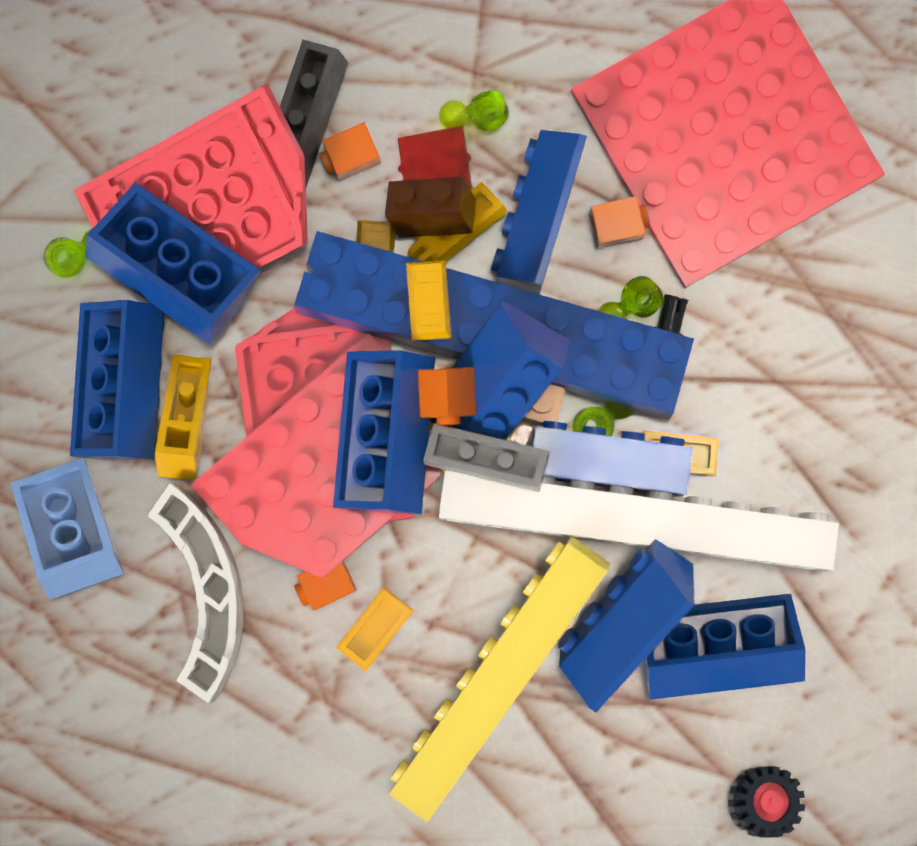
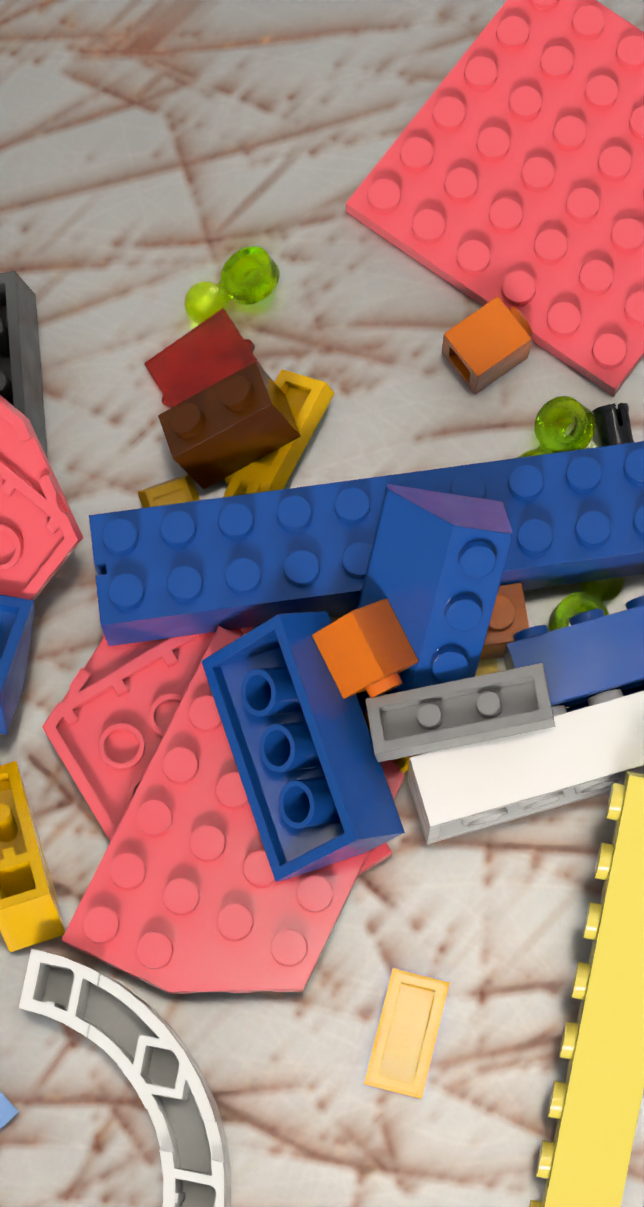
camera: 20 degrees left, 10 degrees down
orange brick [294,560,357,611] -> none
orange brick [319,122,381,181] -> none
yellow tile [406,260,451,341] -> none
blue slope [491,130,587,294] -> none

